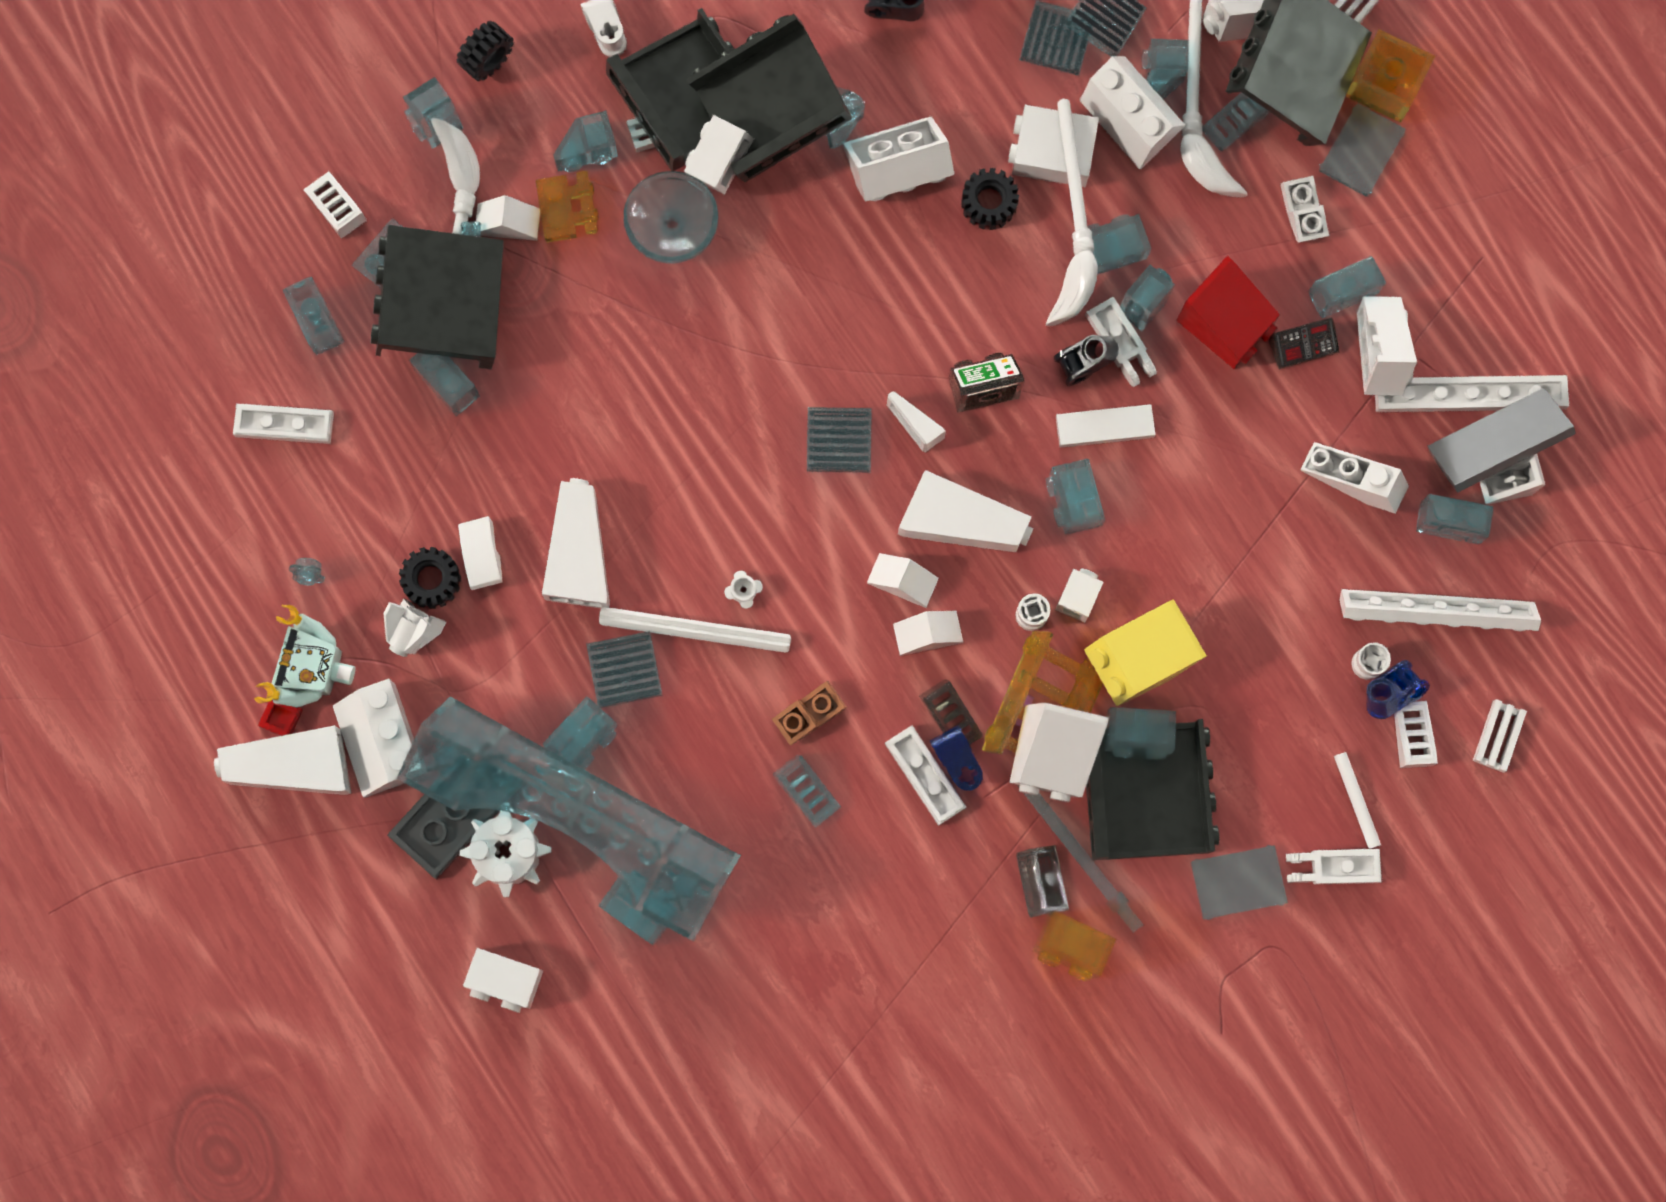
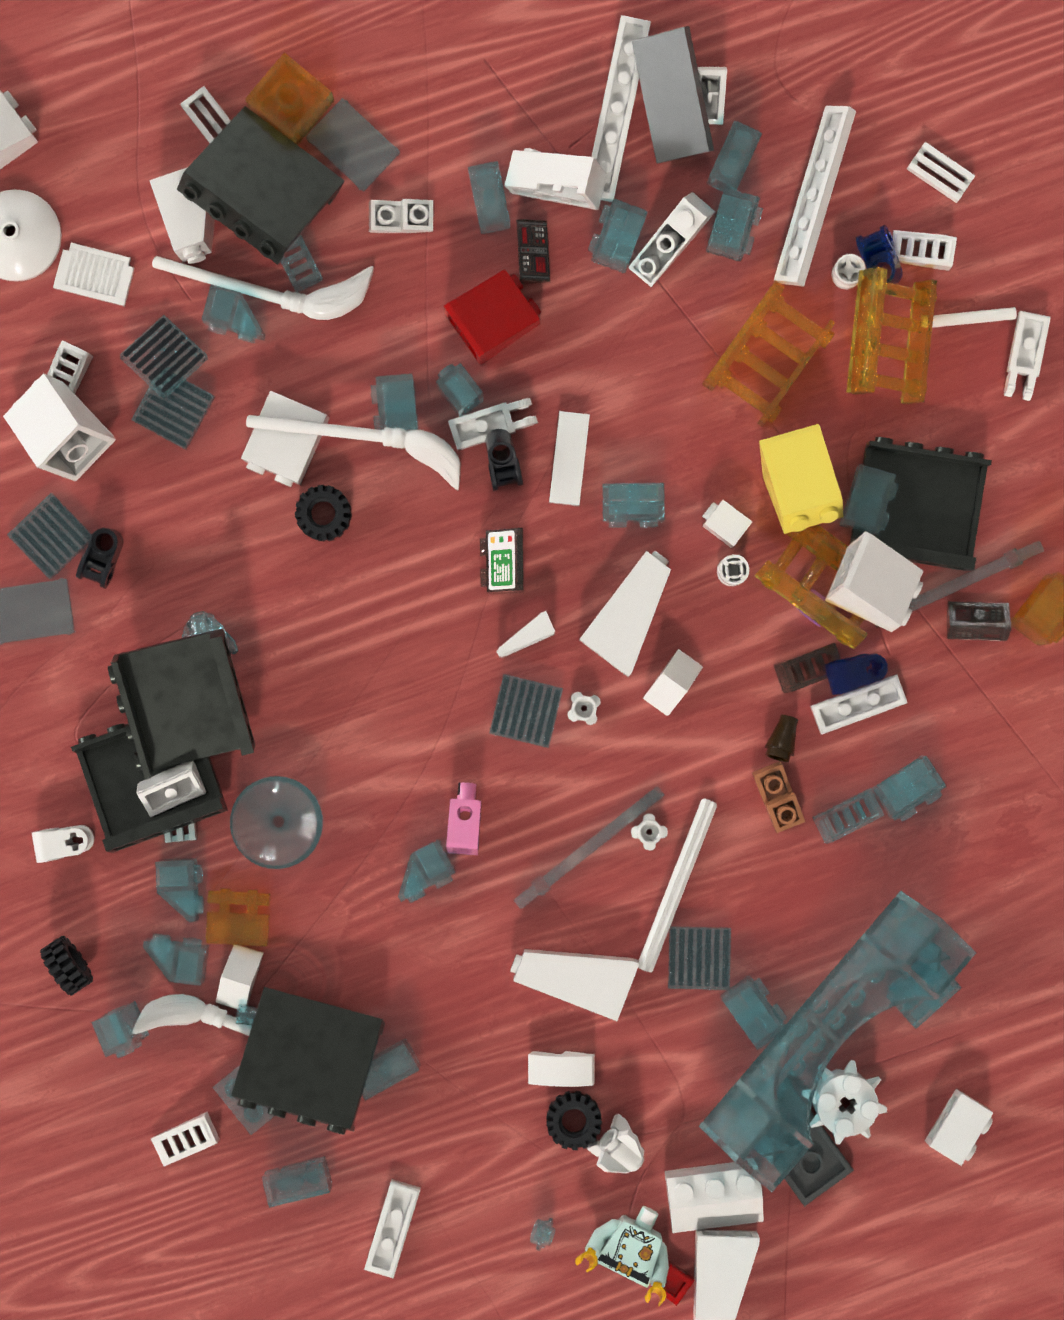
camera: 80 degrees left, 10 degrees up
white brick [684,115,754,195] -> none
white slope [843,116,955,202] -> none
white slope [893,611,963,656] -> none
white slope [1080,56,1186,169] -> none
clear light blue piece [1191,845,1288,920] -> none
none -> white slope [136,761,206,818]
none -> clear light blue slope [143,934,209,986]
none -> clear light blue slope [398,839,456,903]
none -> bright pink torso [446,783,481,855]
none -> clear light blue bar [514,786,665,909]
none -> white plate [568,692,601,725]
none -> clear light blue brick [588,199,648,273]
none -> clear yellow fence [702,280,836,426]
none -> clear light blue brick [706,188,763,261]
none -> dark brown cone [765,715,798,762]
none -> clear yellow fence [846,267,937,404]
none -> clear light blue brick [871,755,946,822]

